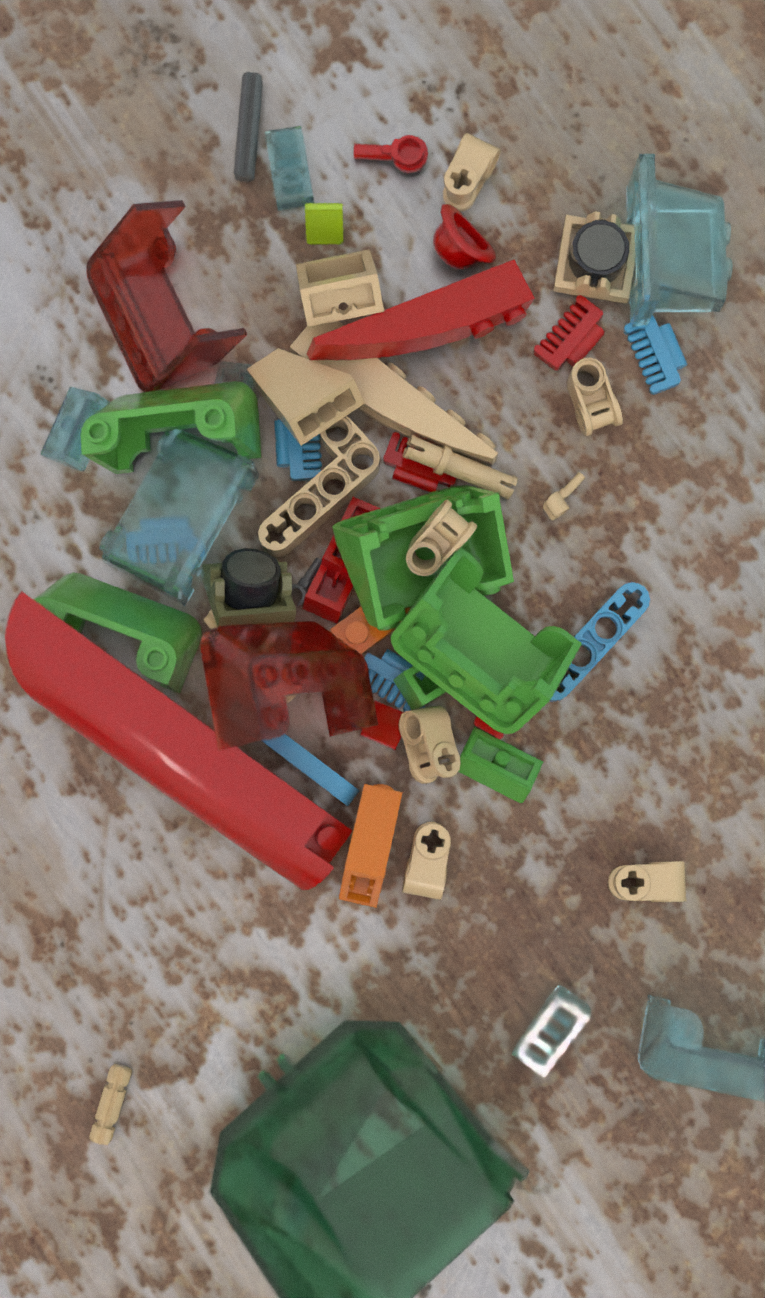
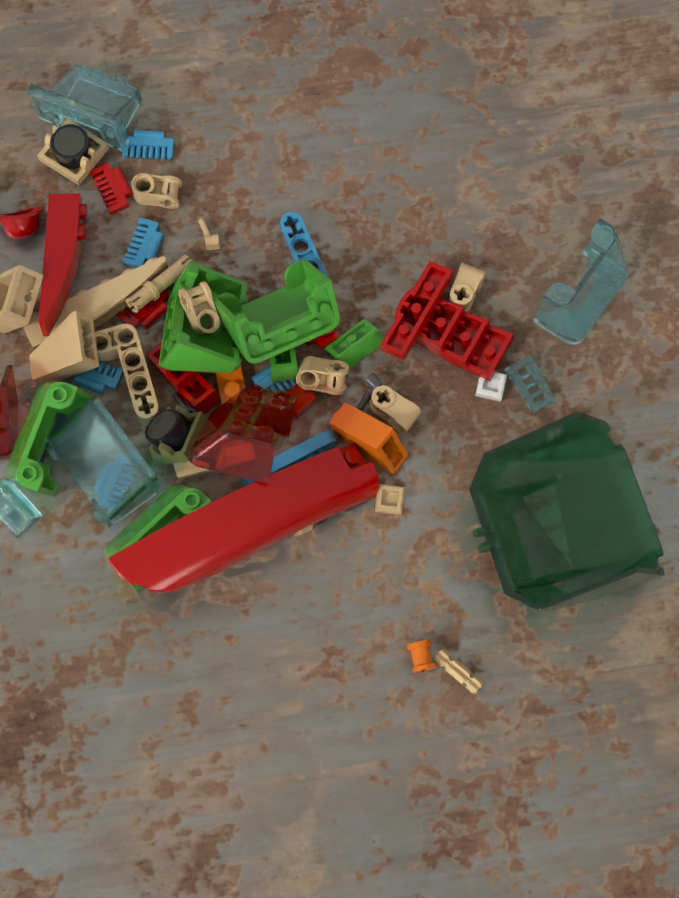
camera: 65 degrees left, 10 degrees down
none -> dark azure piece [122,218,164,268]
none -> dark grey hand [357,373,382,410]
none -> tan tile [375,484,405,515]
none -> red slope [380,261,514,382]
none -> orange bush [406,640,437,674]
none -> white tile [475,372,507,402]

